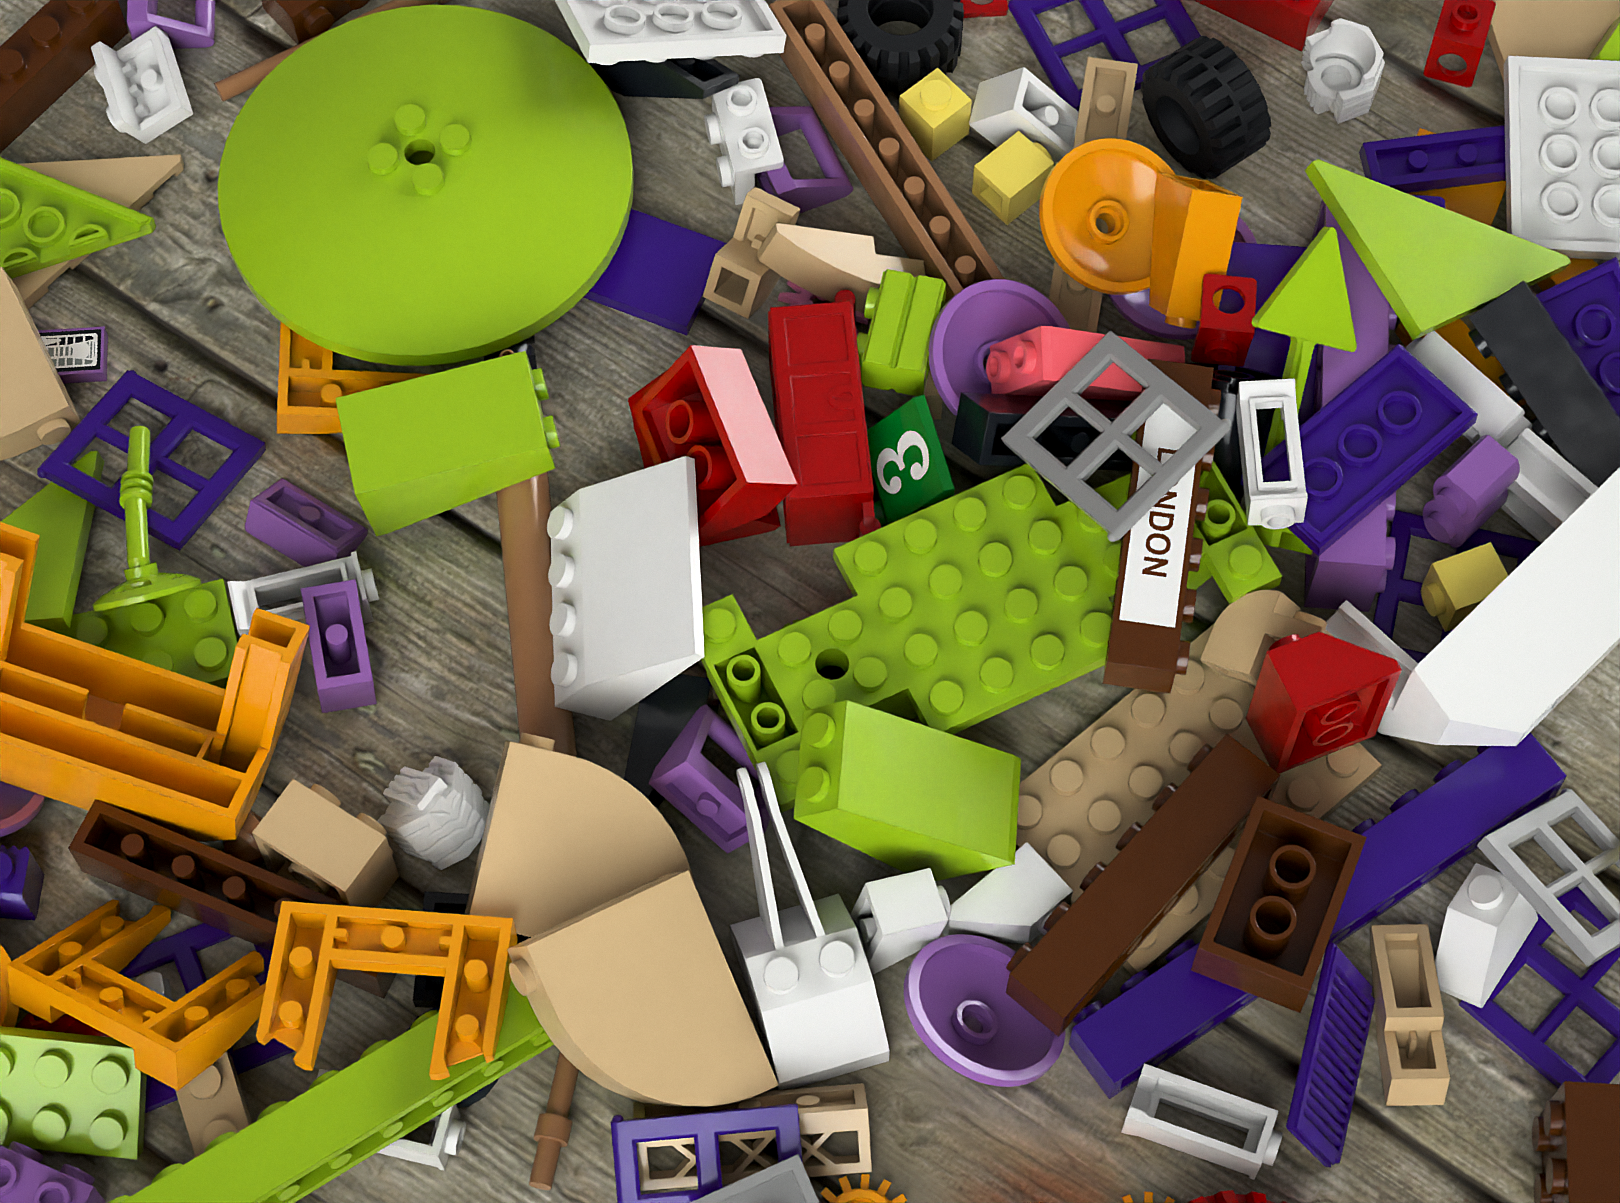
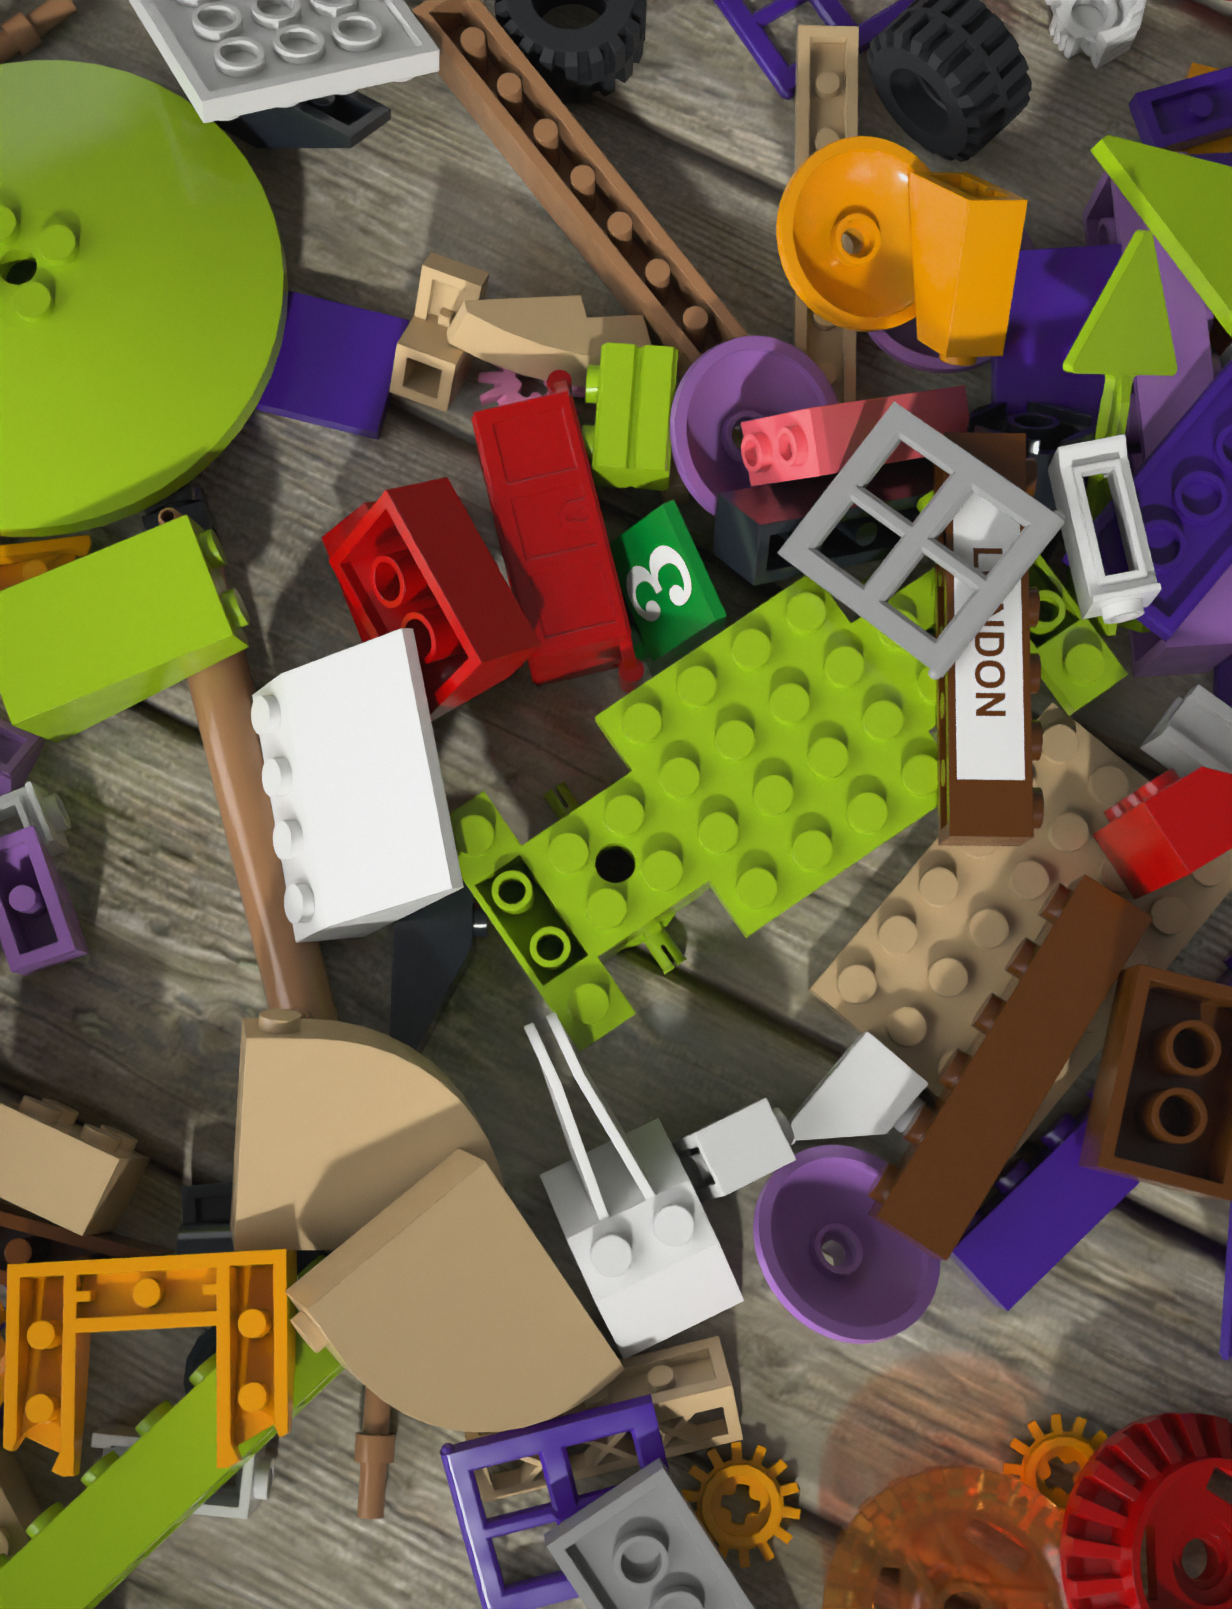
camera: 10 degrees left, 15 degrees up
white hair [377,756,490,870] -> none
medium lavender tile [649,704,770,854] -> none
white bracket [704,78,784,205] -> none
medium lavender tile [755,106,853,214] -> none
lime slope [793,700,1021,881] -> none
light yellow brick [899,68,972,162] -> none
white slope [969,67,1079,162] -> none
light yellow brick [972,131,1054,225] -> none
white window [1121,1063,1283,1180] -> none
red bracket [1191,274,1257,367] -> none
tan brick [1200,590,1334,686] -> none

